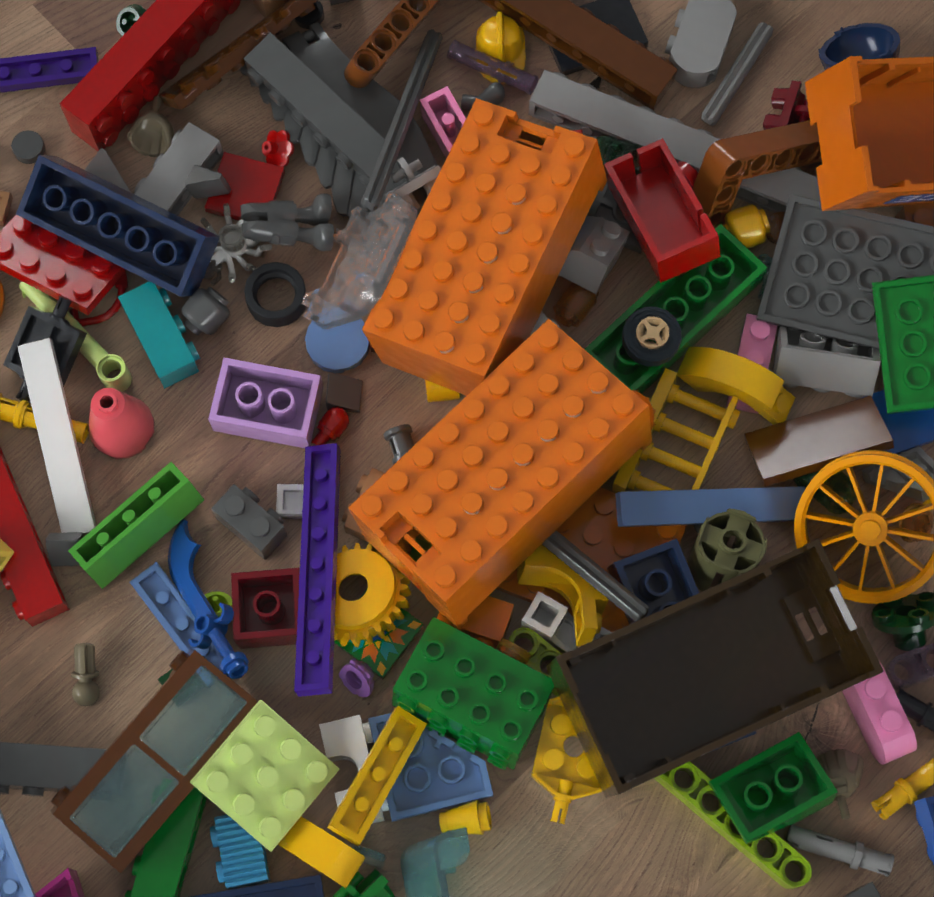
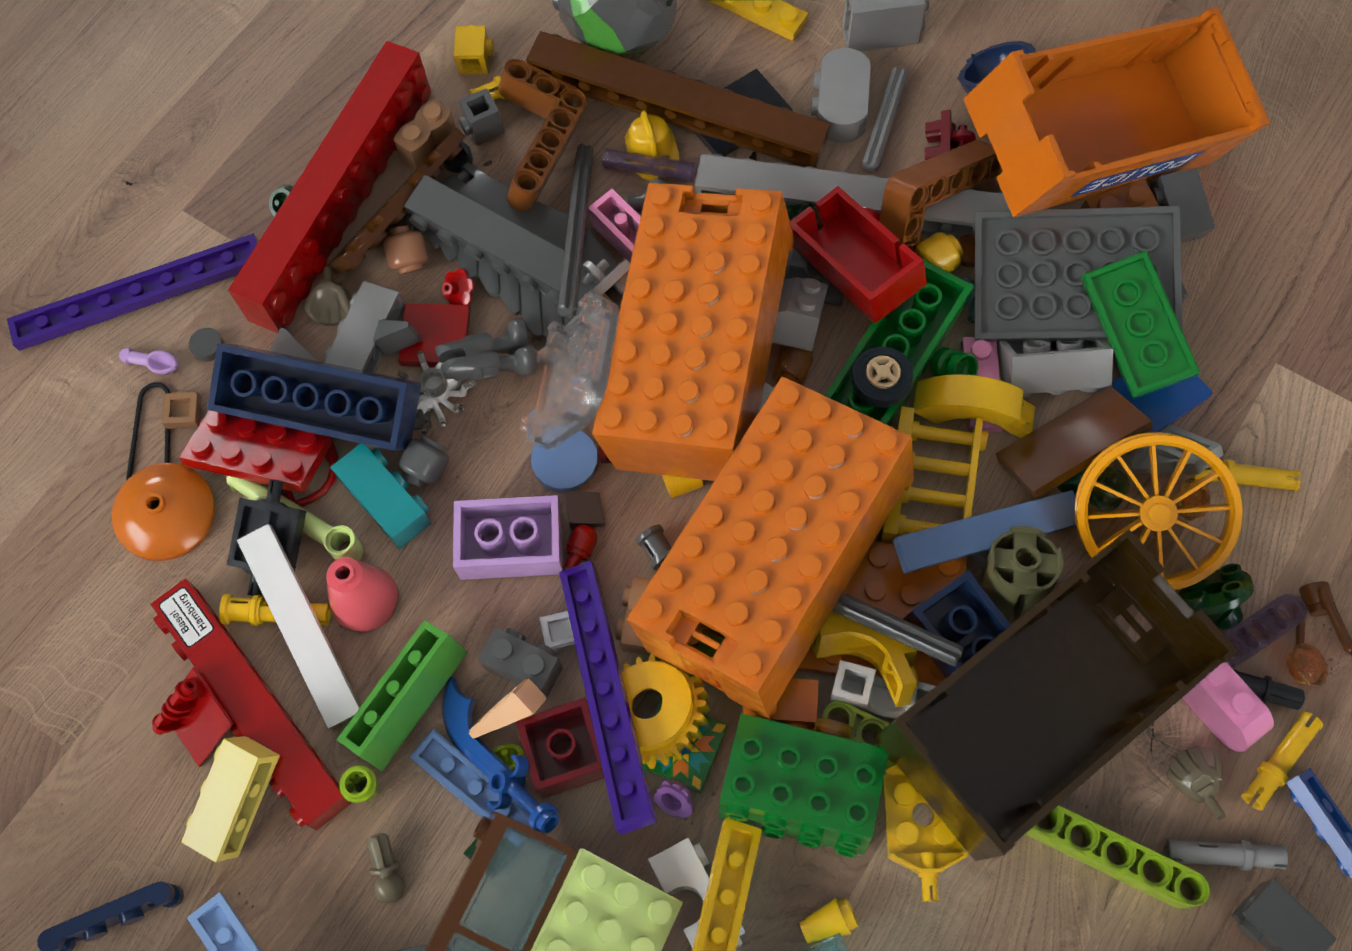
camera: 10 degrees left, 5 degrees down
dark grey slope [45,532,83,566] -> none
black tyre [244,262,307,327] -> none
medium blue plate [368,713,494,822] -> none
green slope [709,732,838,844] -> none
none -> lime cone [339,765,379,803]
none -> nougat head [383,225,428,275]
none -> light nougat slope [468,678,546,739]
none -> green wheel [930,347,978,377]

